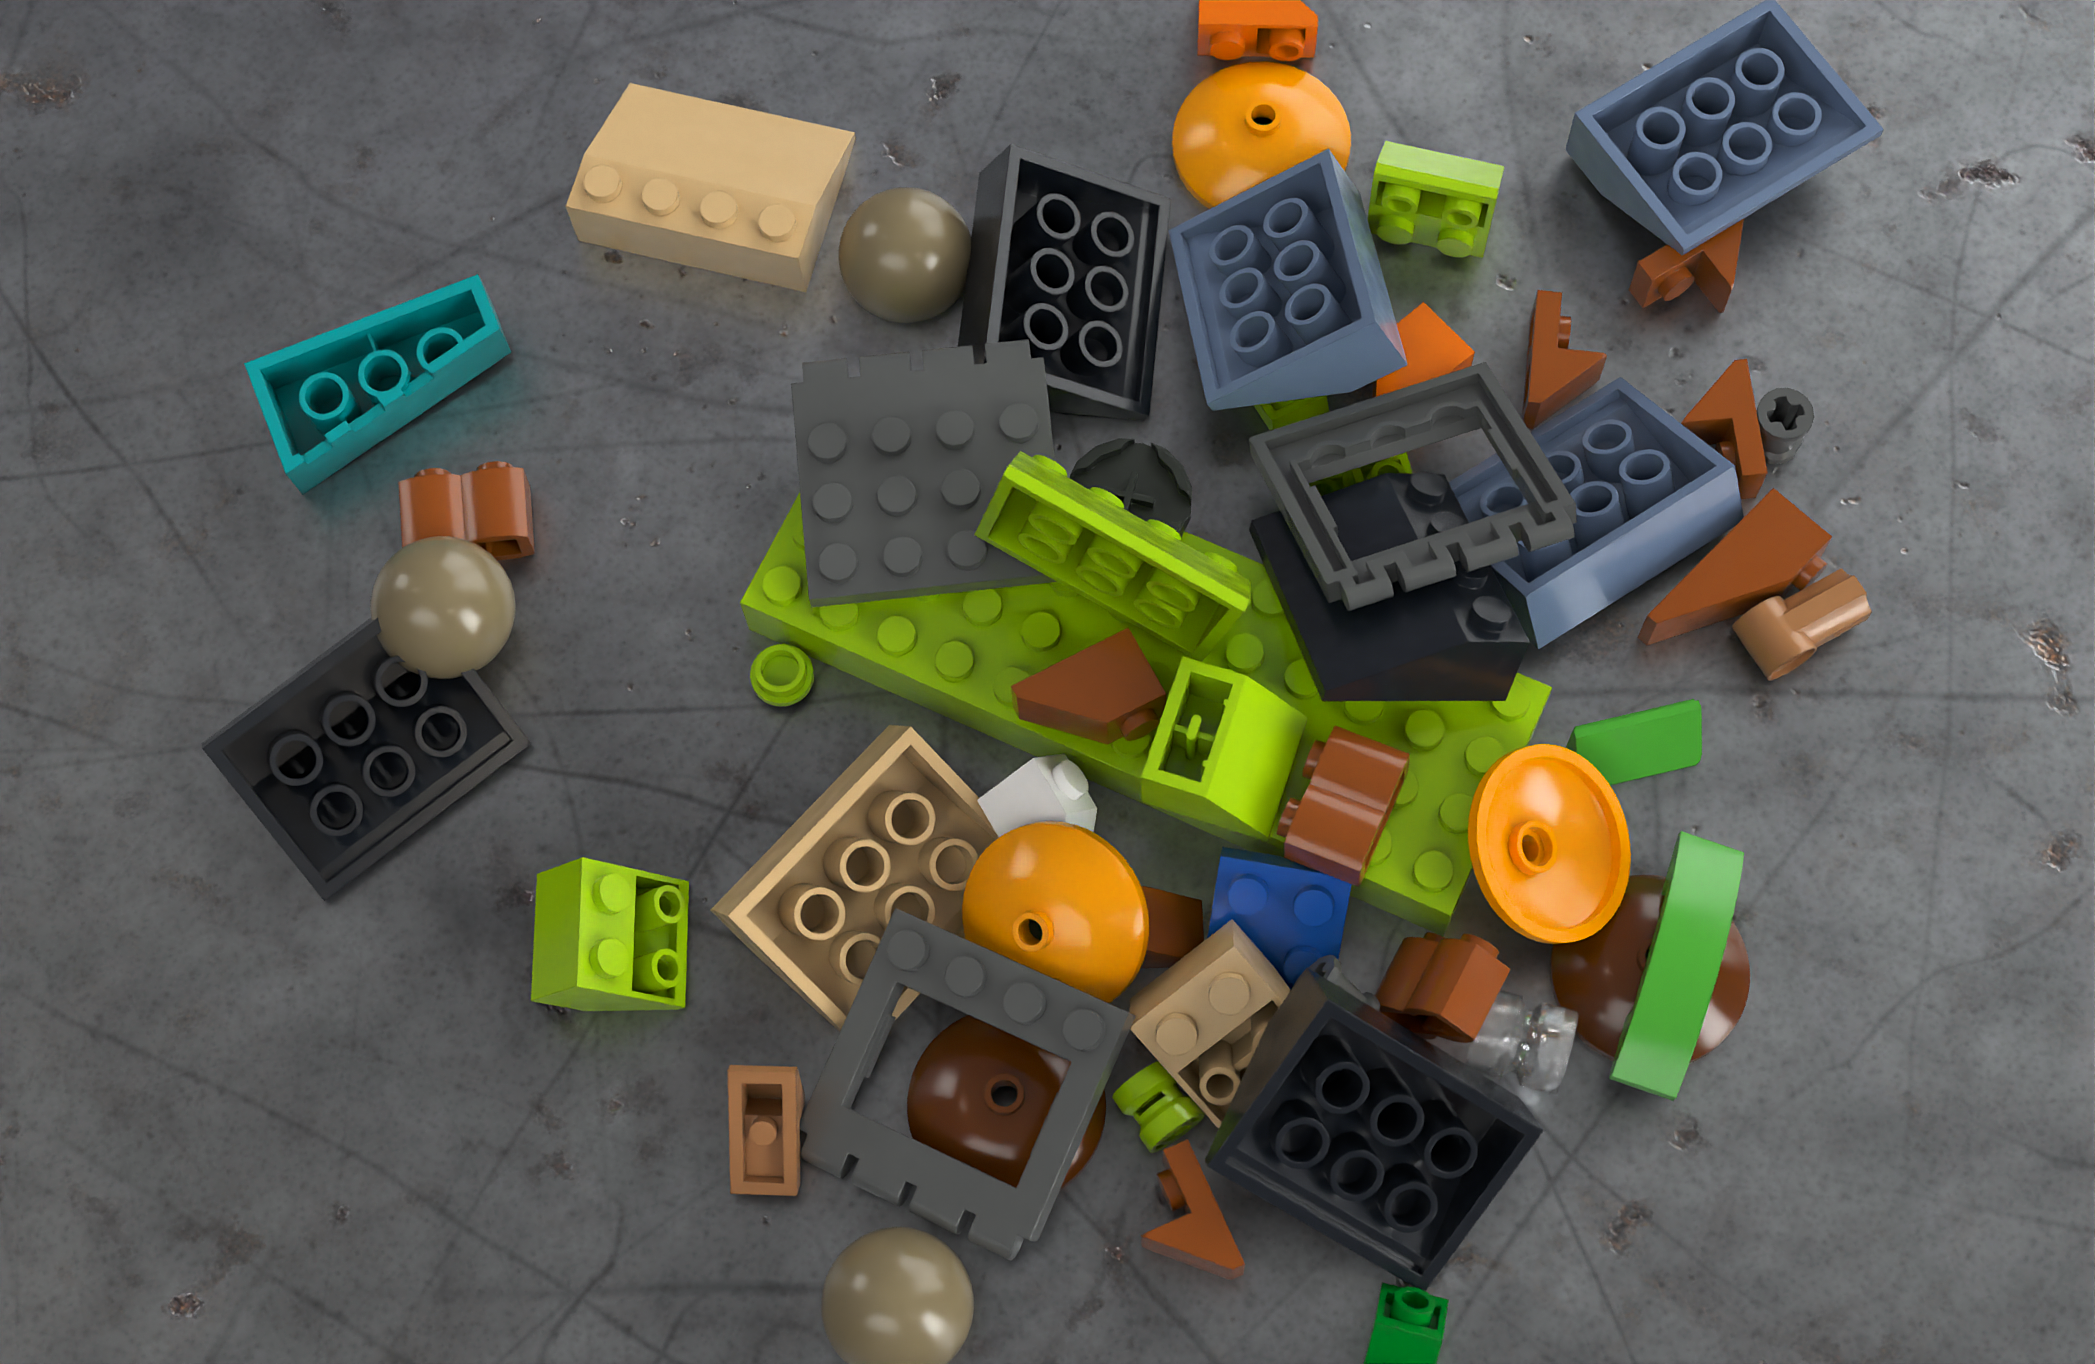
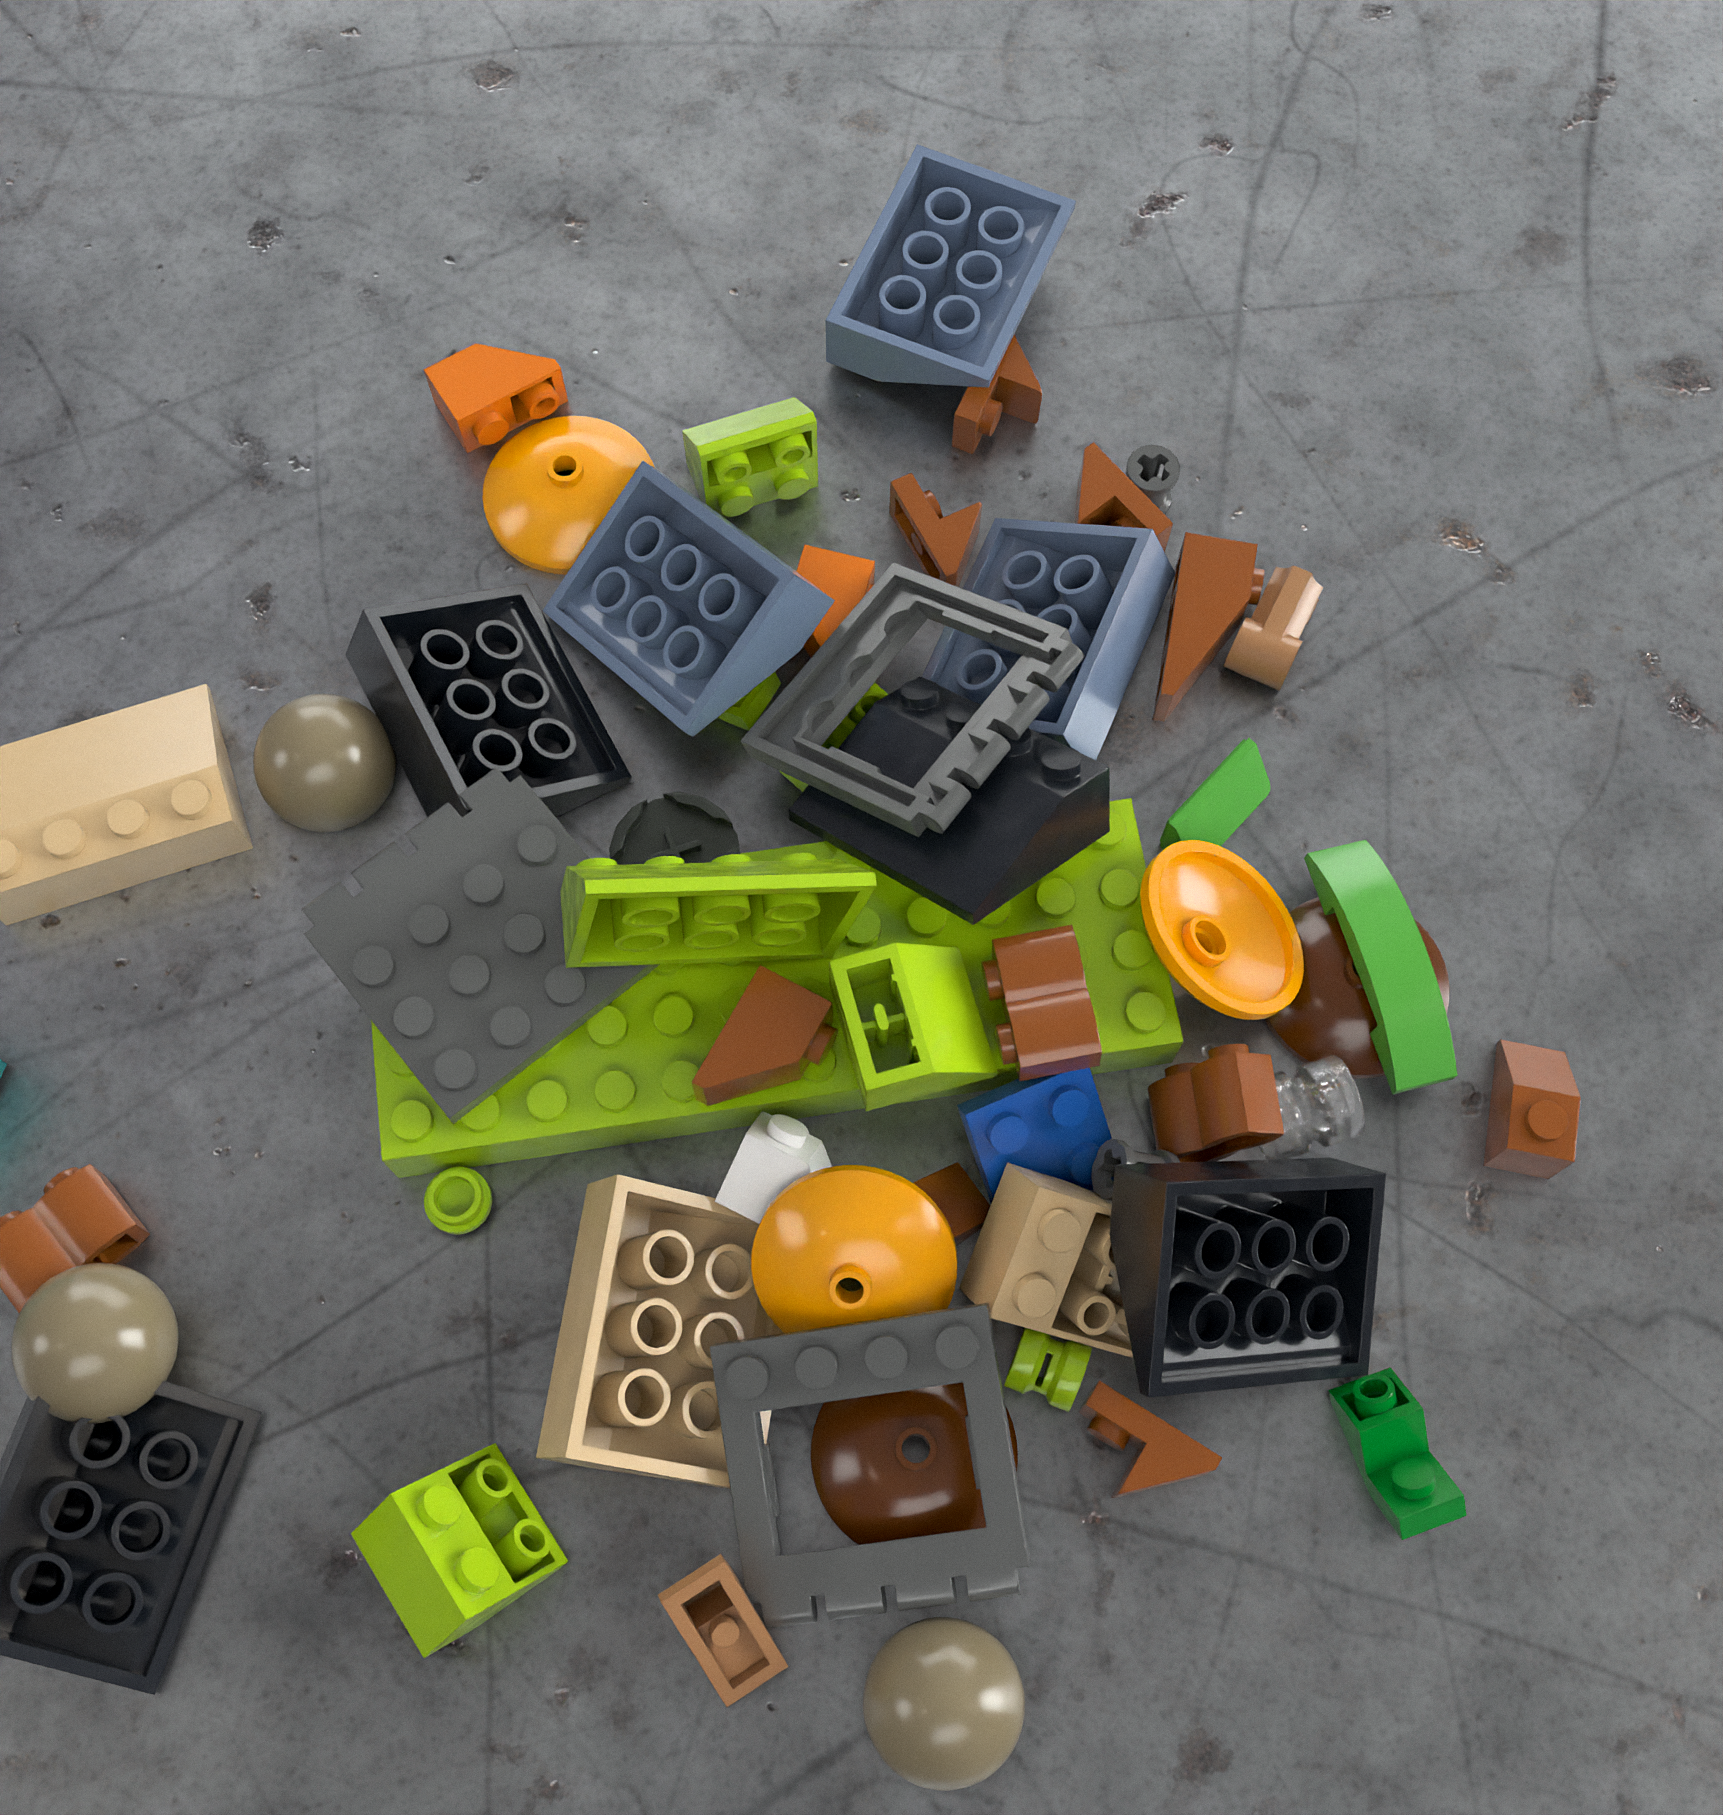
camera: 40 degrees left, 0 degrees up
none -> dark orange slope [1483,1039,1581,1179]

